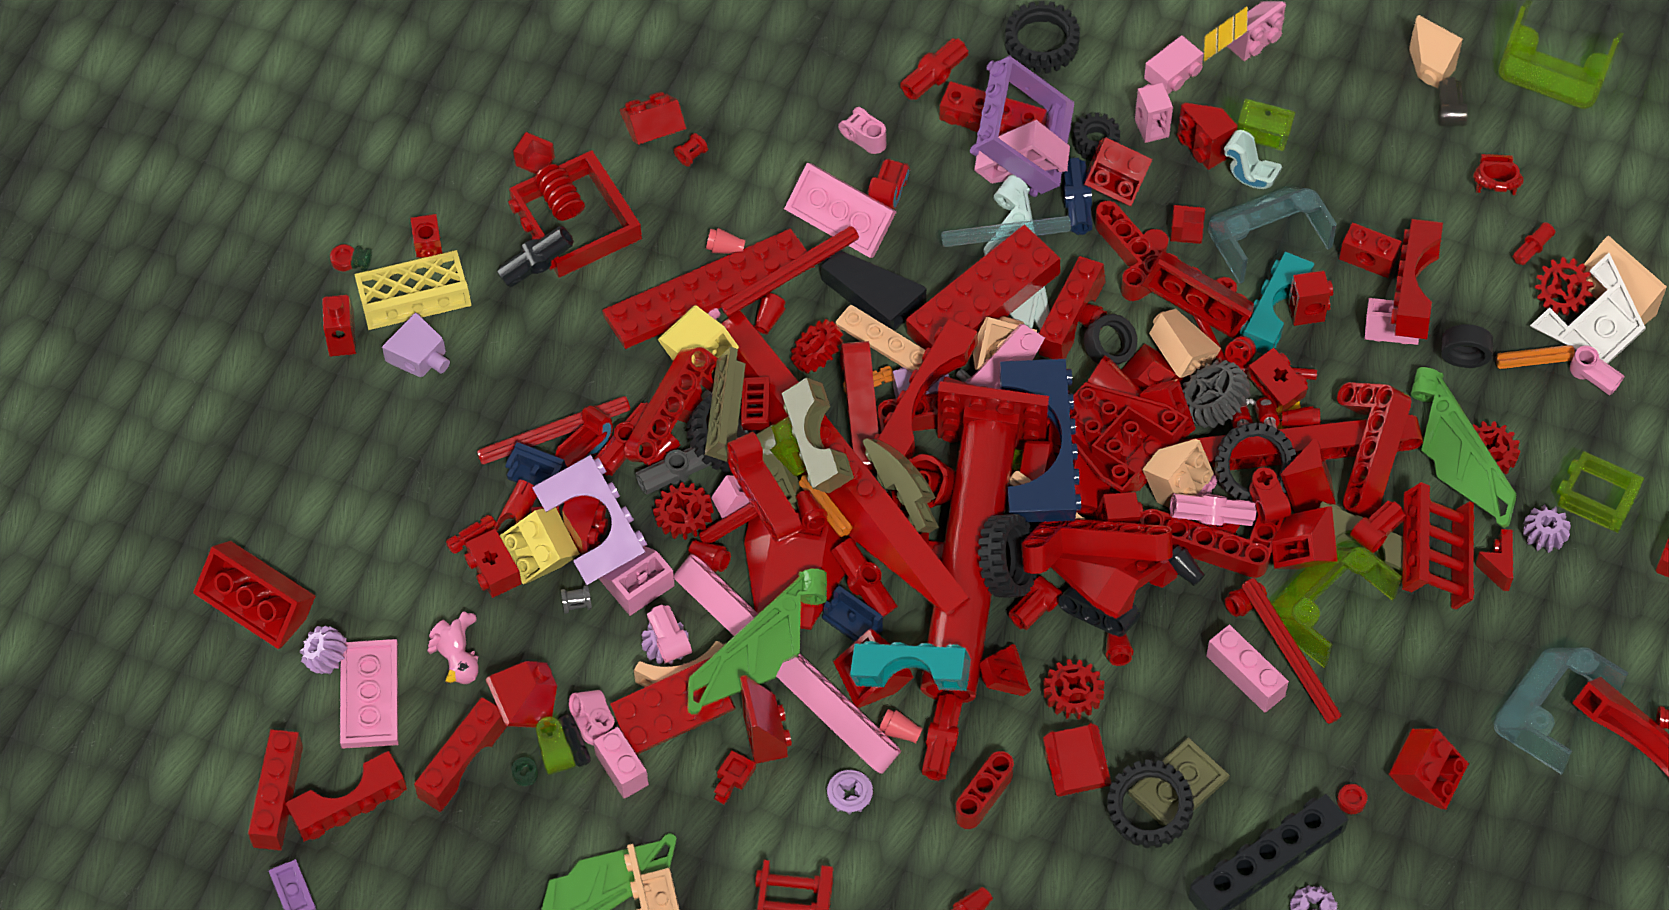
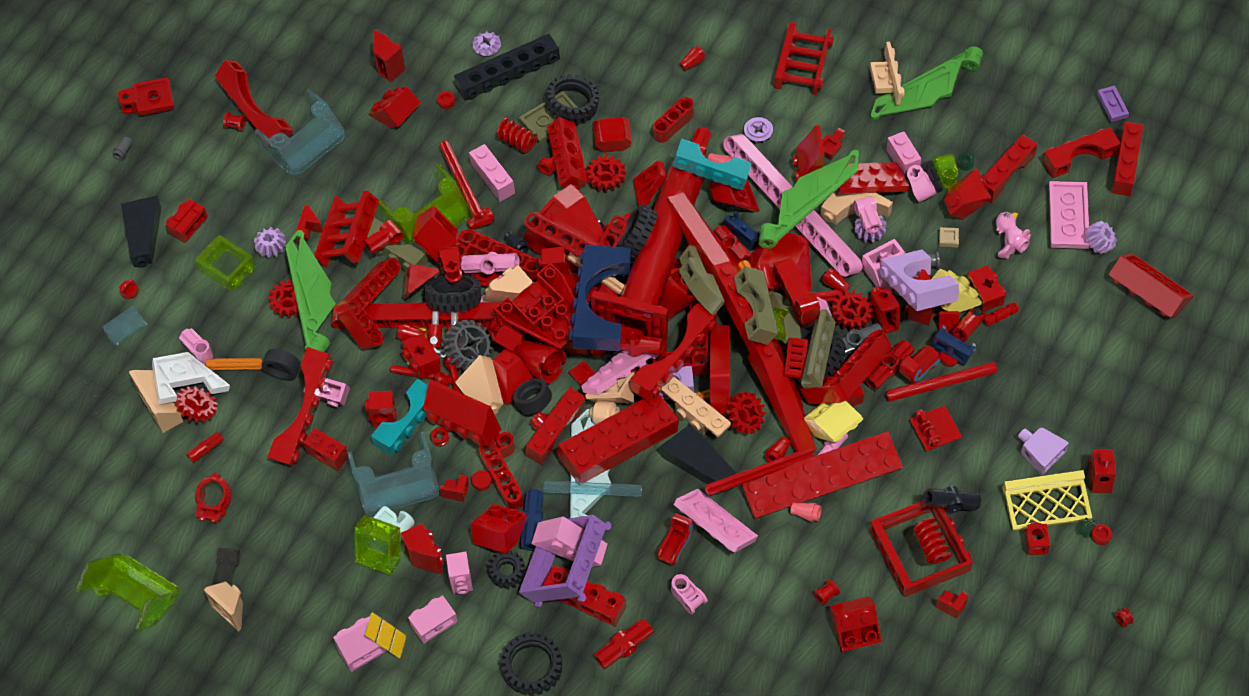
camera: 170 degrees left, 0 degrees up
none -> red slope [374,30,406,83]
none -> red piece [497,117,538,153]
none -> red tile [538,157,556,175]
none -> red brick [547,117,588,189]
none -> red torso [871,287,900,334]
none -> red hinge [909,405,962,452]
none -> tan tile [939,227,959,247]
none -> red bush [1115,607,1134,628]

